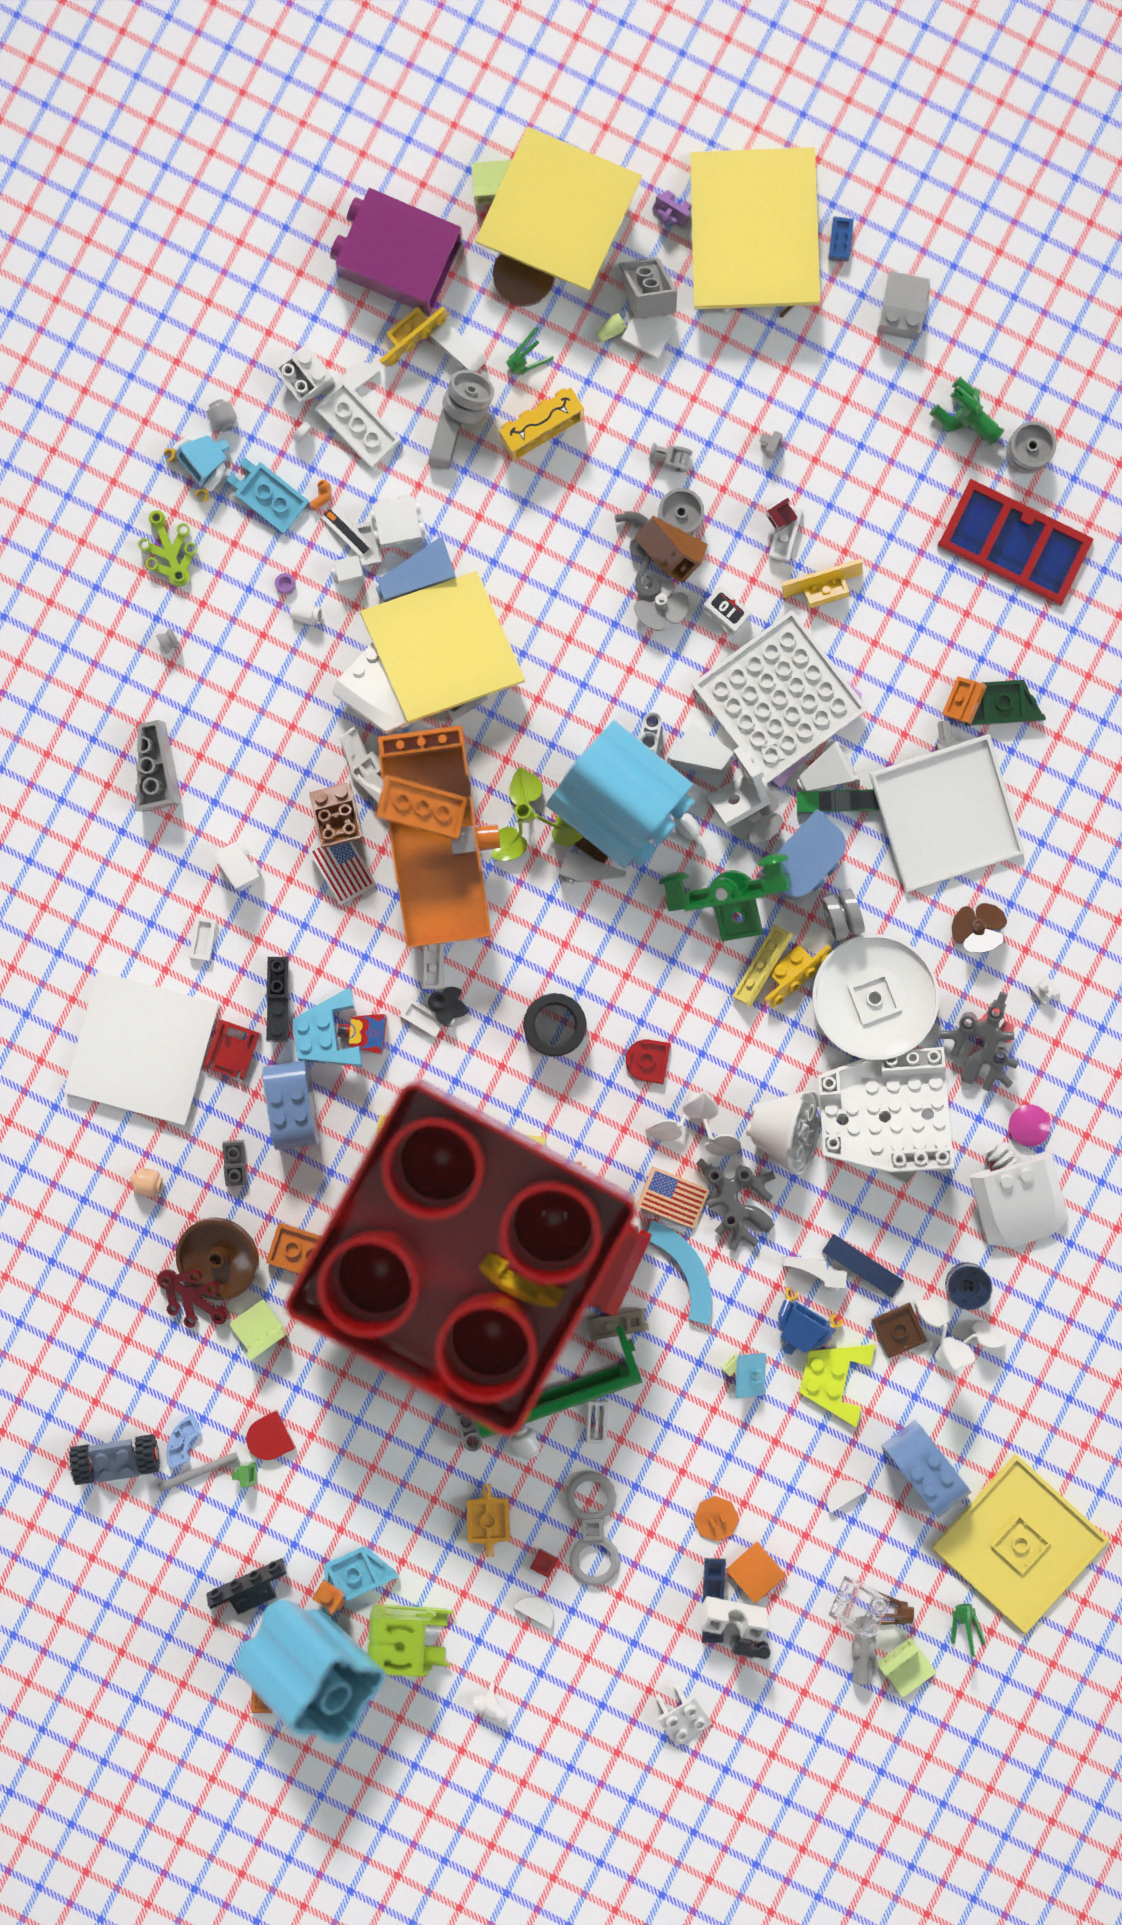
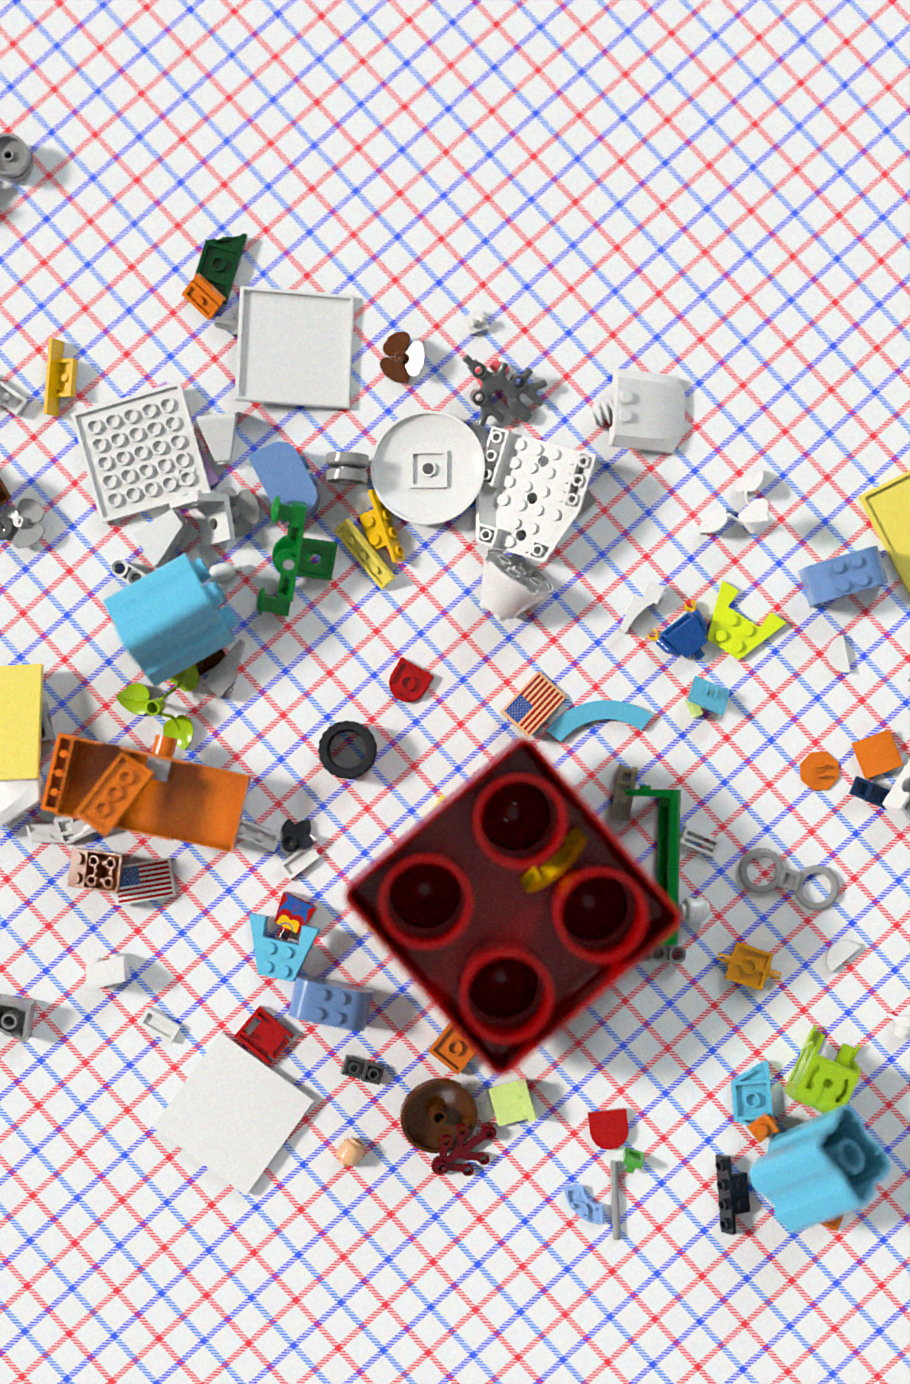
camera: 65 degrees left, 0 degrees up
plate [69,1434,160,1485] -> none
black slope [266,957,290,1042] -> none
red tile [530,1548,558,1578] -> none
red brick [588,1224,652,1316] -> none
white plant [645,1090,742,1156] -> none
dark grey plant [696,1158,776,1251] -> none
brick [702,586,752,635] -> none
tile [796,789,880,813] -> none
dark blue slope [822,1234,904,1298] -> none
reddish brown tile [871,1302,927,1358] -> none
door [937,479,1094,606] -> none
dark blue wheel [945,1262,993,1310] -> none
dark pink dish [1008,1104,1051,1146] -> none

